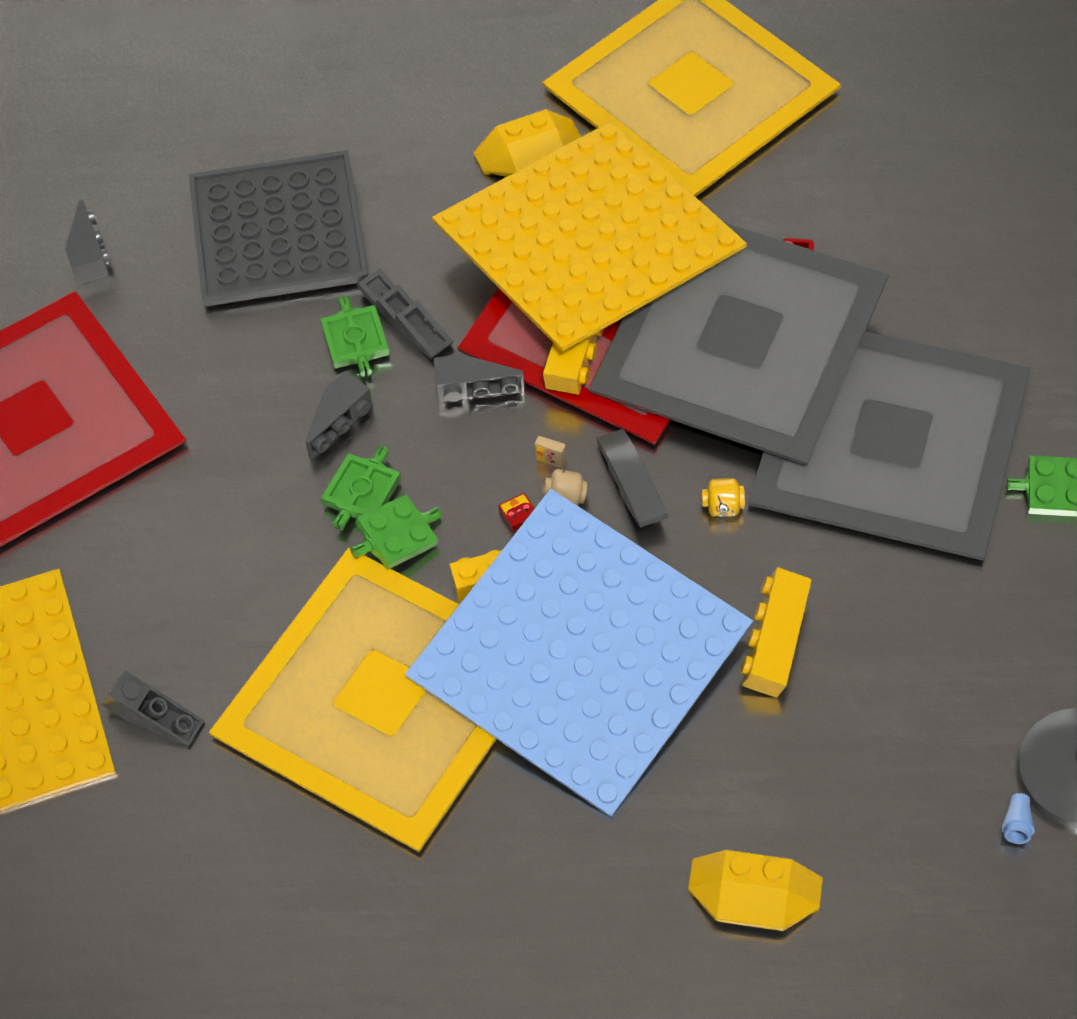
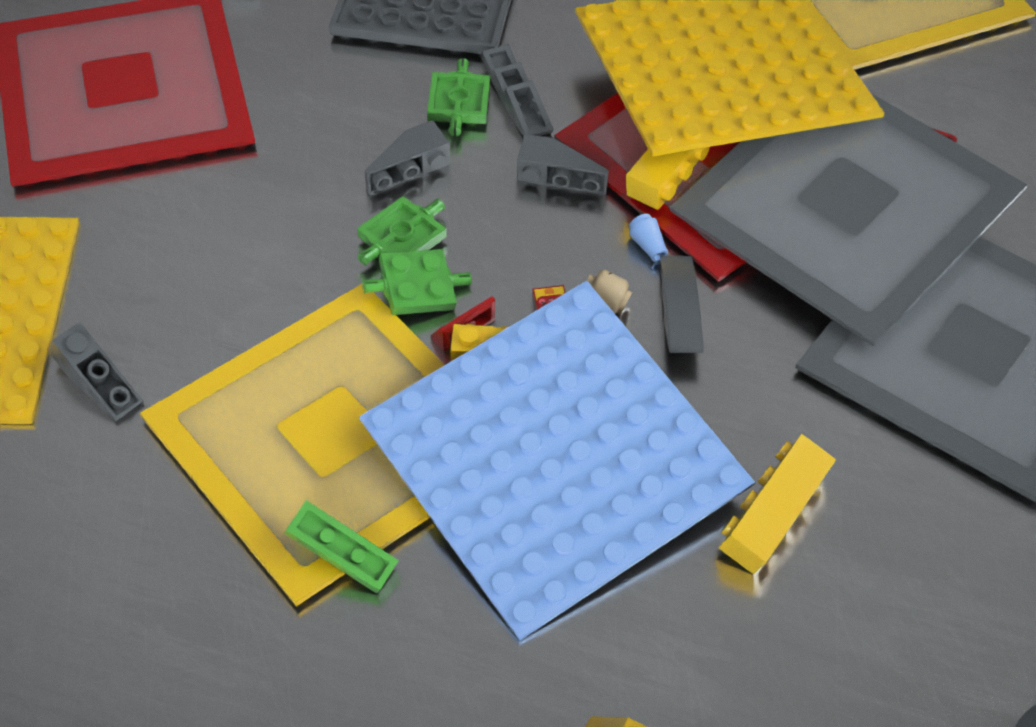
camera: 15 degrees right, 5 degrees down
tan tile [535,436,567,469] -> none
yellow head [702,478,745,517] -> none
none -> bright green hinge [284,500,399,594]
none -> red slope [430,296,495,352]
none -> light blue cone [628,214,668,262]

